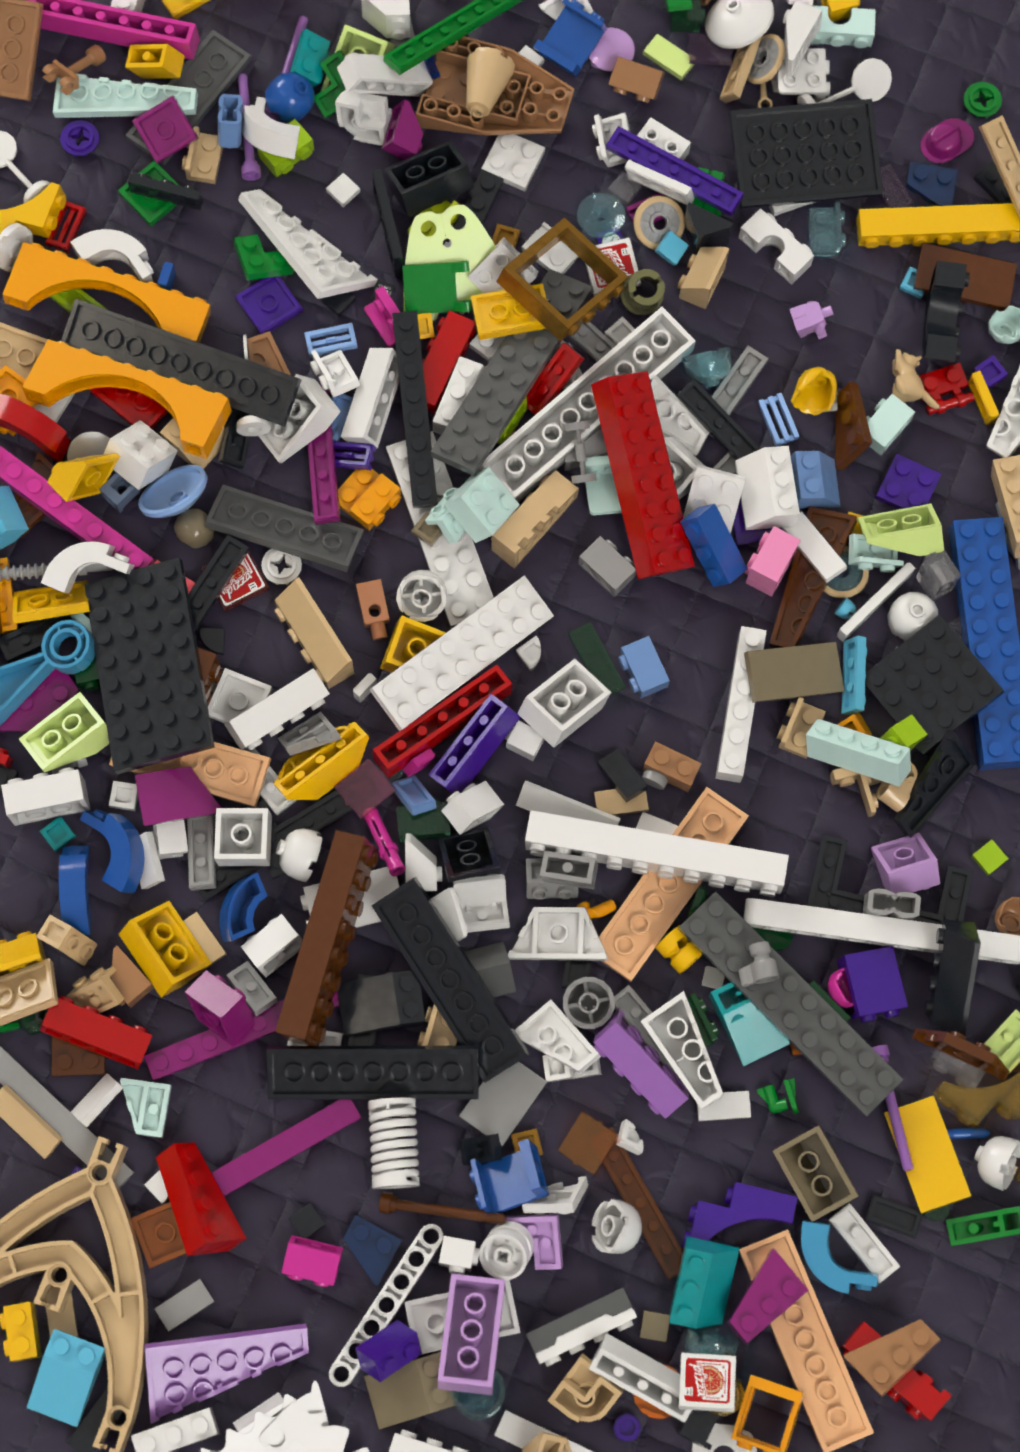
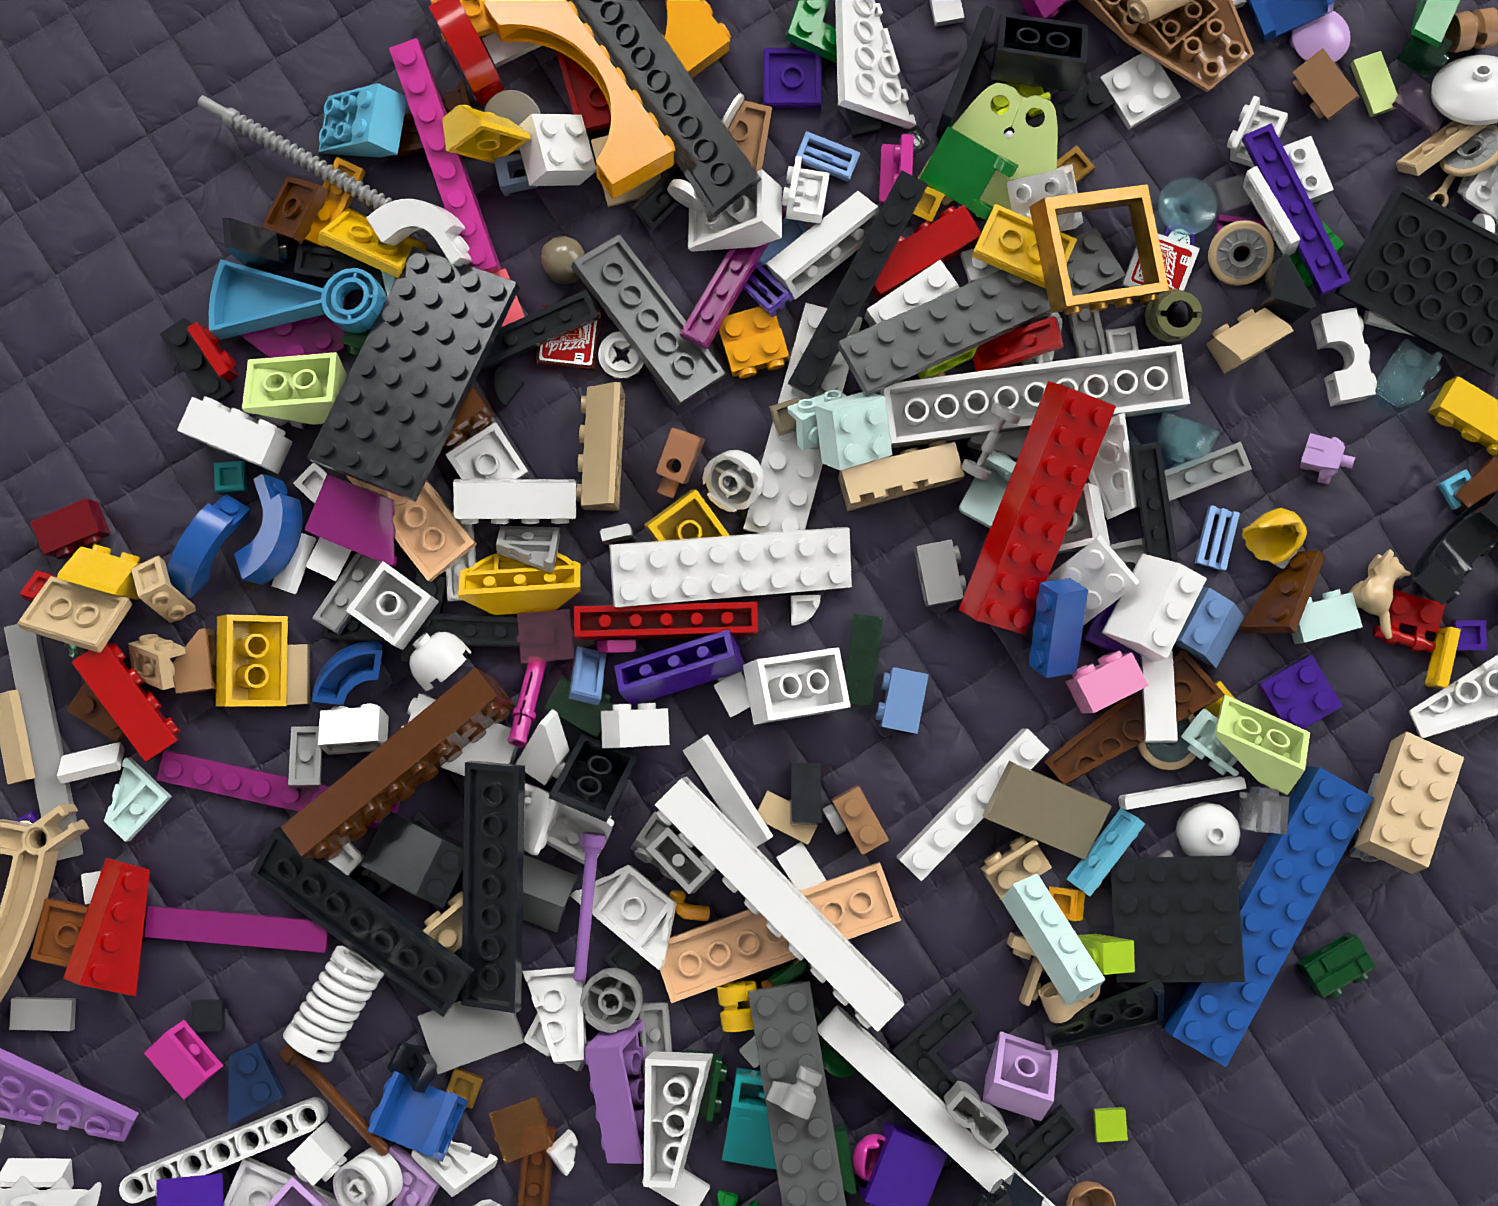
camera: 40 degrees right, 10 degrees up
light blue dish [138,465,208,518] -> none
magenta brick [184,970,255,1046] -> none
white plate [522,222,579,274] -> none
medium azure tile [655,231,689,266] -> none
medium azure hinge [834,597,856,620] -> none
none -> medium lavender piece [574,832,606,982]

